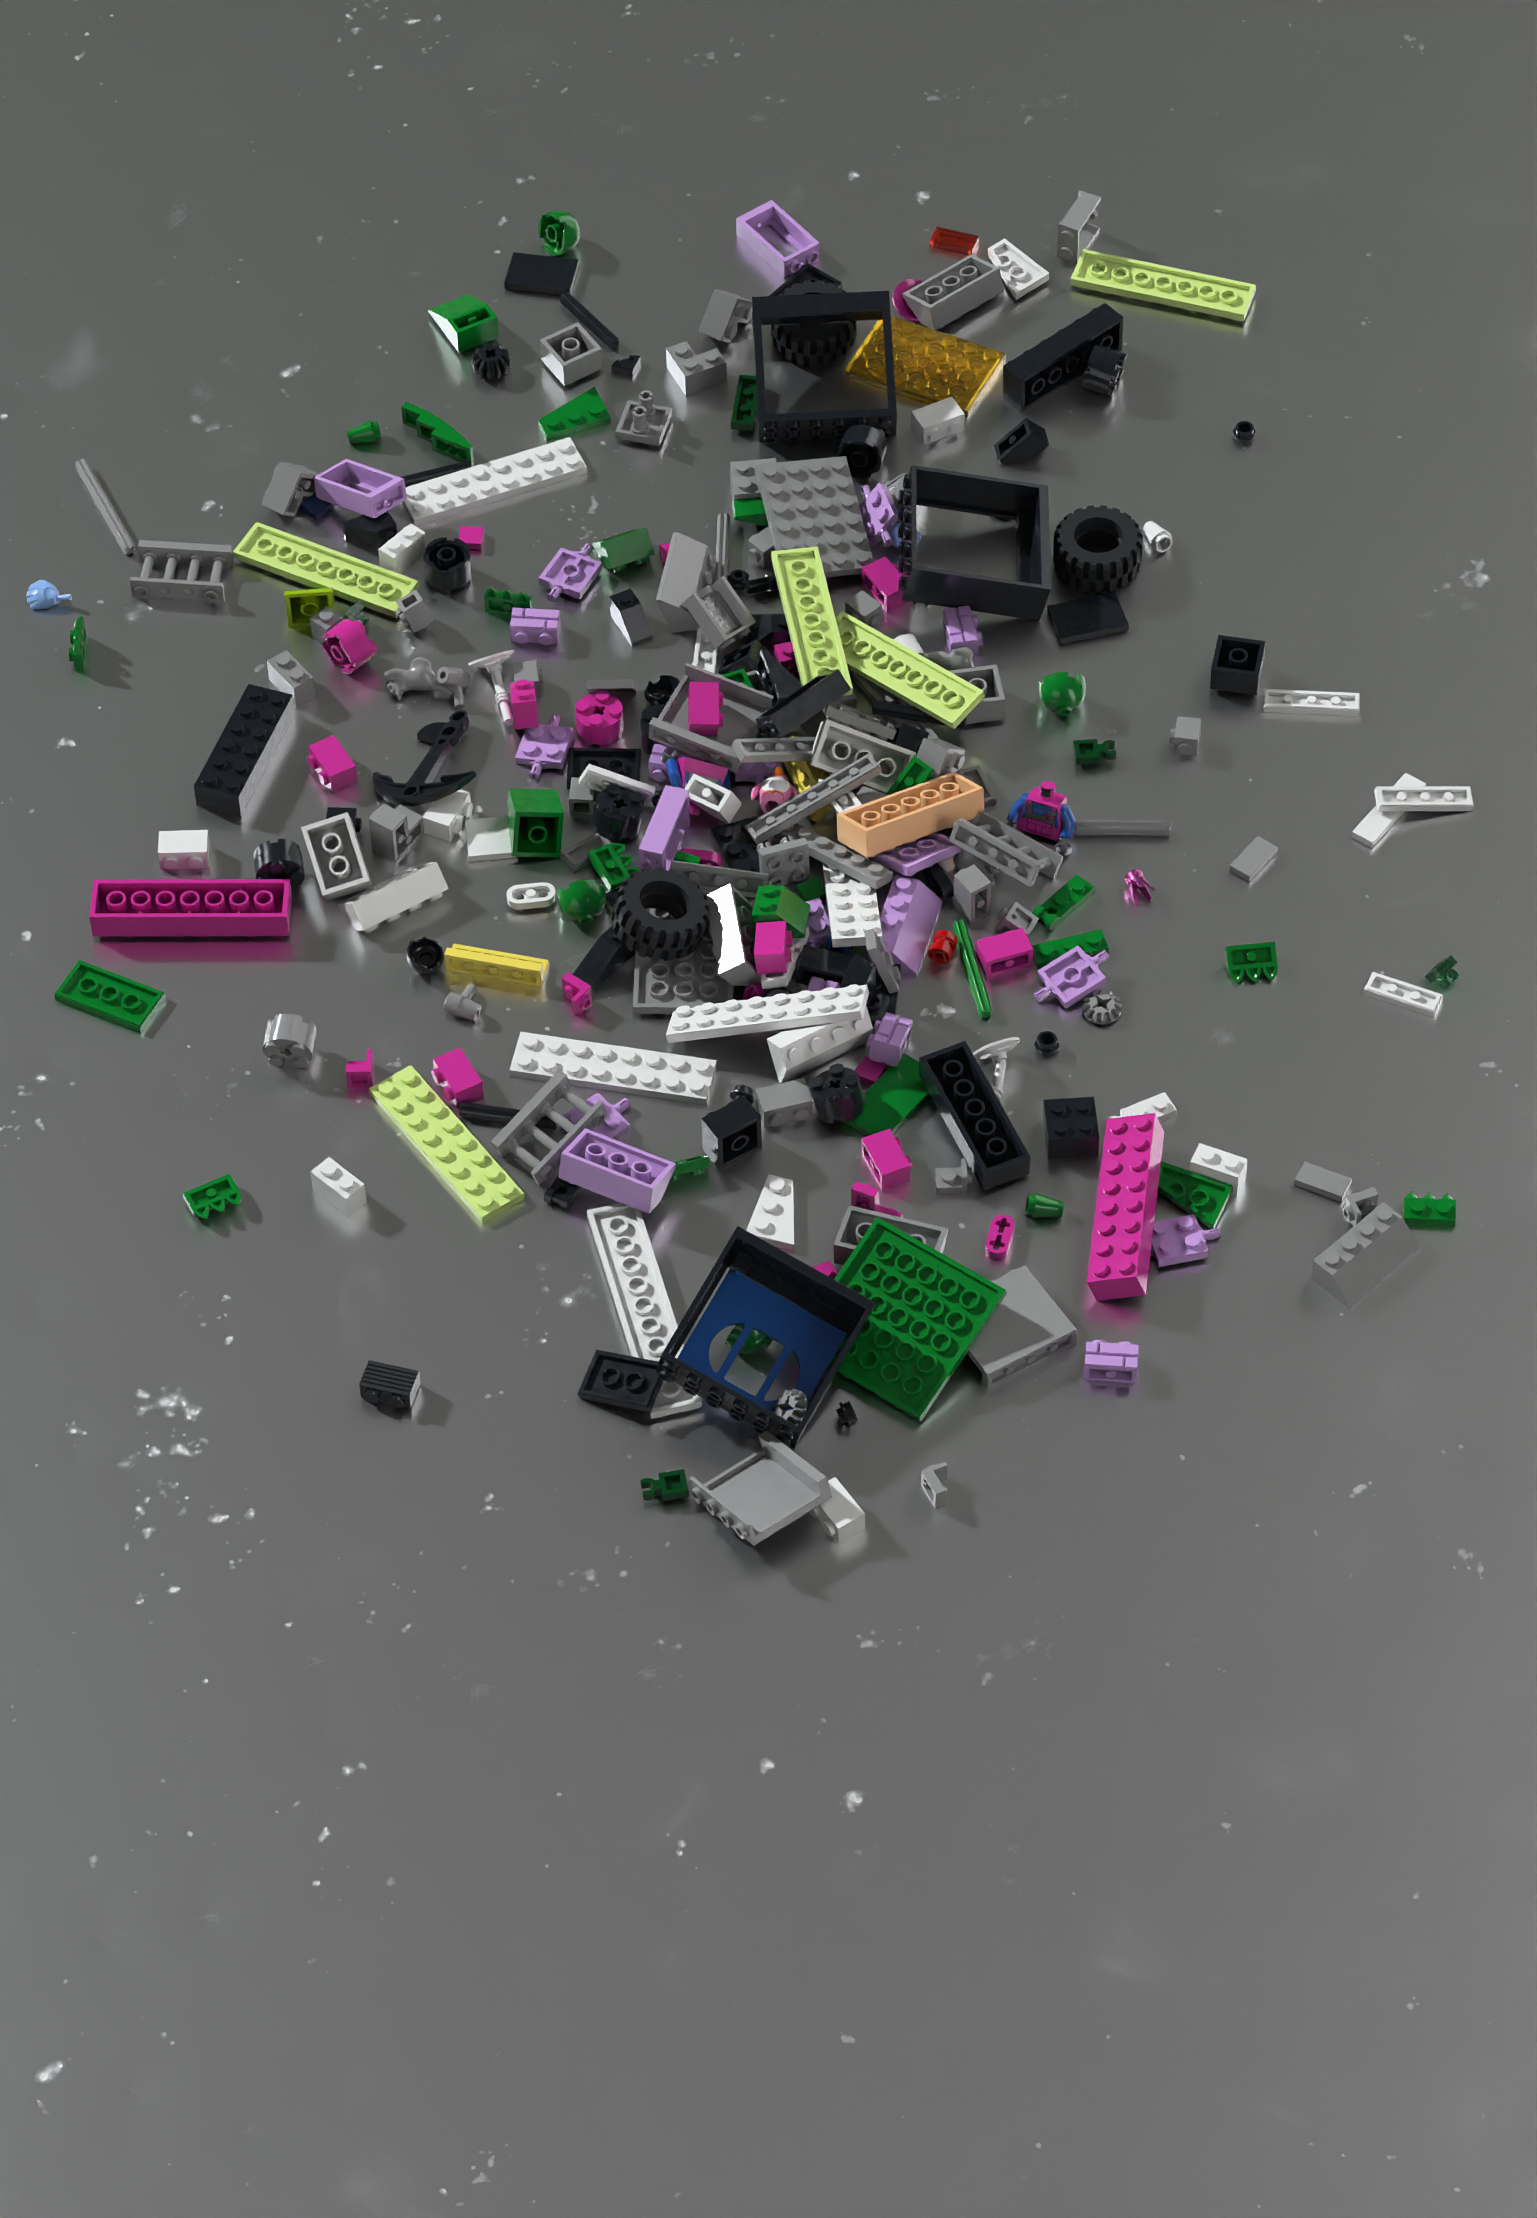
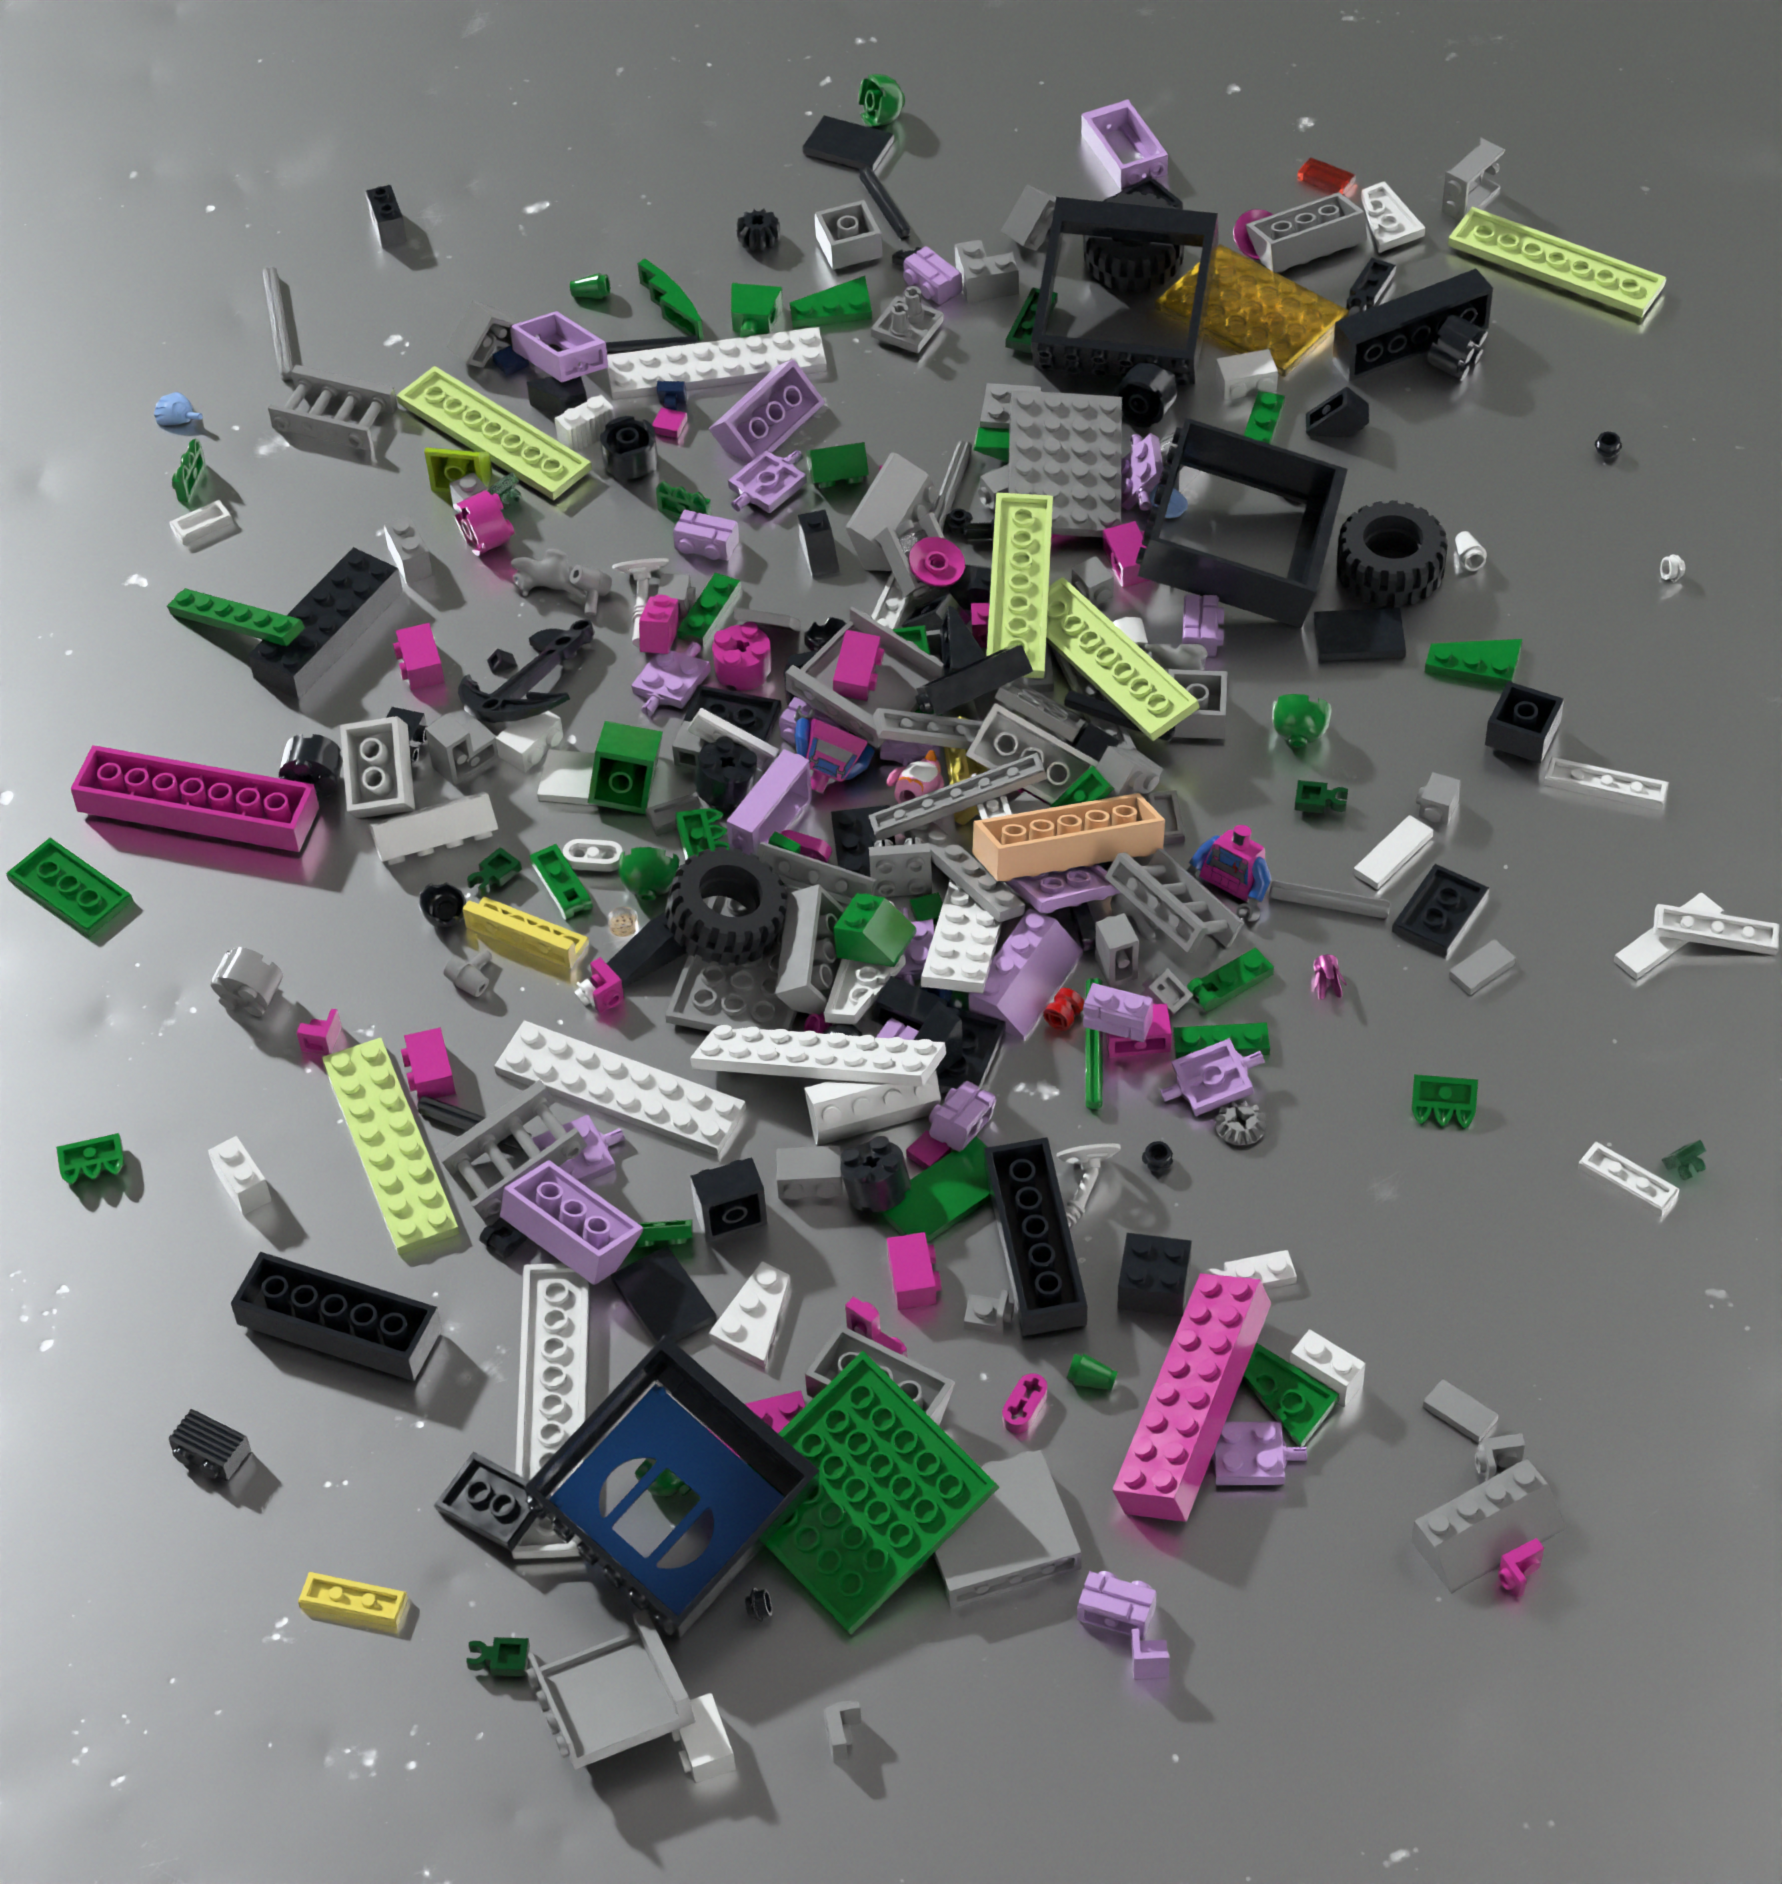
camera: 15 degrees right, 0 degrees up
white brick [158,830,210,869] -> none
light grey brick [396,590,435,633] -> none
green slope [428,294,499,353] -> none
white slope [685,774,742,824] -> none
black plate [730,1085,754,1104] -> none
dark pink brick [754,921,793,974] -> none
light grey gear [773,1388,807,1426] -> none
light grey plate [864,928,901,994] -> none
green plate [1403,1191,1456,1226] -> none
none -> green plate [167,588,305,646]
none -> white tile [170,500,233,545]
none -> black brick [231,1251,442,1381]
none -> light yellow tile [298,1572,408,1628]
none -> black brick [366,185,407,247]
none -> dark green plate [467,847,522,897]
none -> black piece [487,648,517,673]
none -> green plate [529,844,593,920]
none -> white plate [575,979,596,1007]
none -> clear tile [608,907,639,937]
none -> black tile [611,1245,717,1345]
none -> dark blue tile [657,381,687,411]
none -> green plate [677,573,741,646]
none -> lavender slope [709,359,826,463]
none -> green torso [731,283,783,337]
none -> lavender brick [903,246,963,305]
none -> dark pink dish [908,537,965,587]
none -> lavender brick [1083,983,1153,1042]
none -> lavender panel [1131,1629,1169,1679]
none -> green plate [1244,391,1285,444]
none -> black plate [1346,257,1396,313]
none -> white tile [1353,815,1433,890]
none -> black tile [1392,864,1489,956]
none -> green wing [1424,639,1523,687]
none -> dark pink bracket [1498,1538,1544,1598]
none -> white plate [1660,554,1685,583]

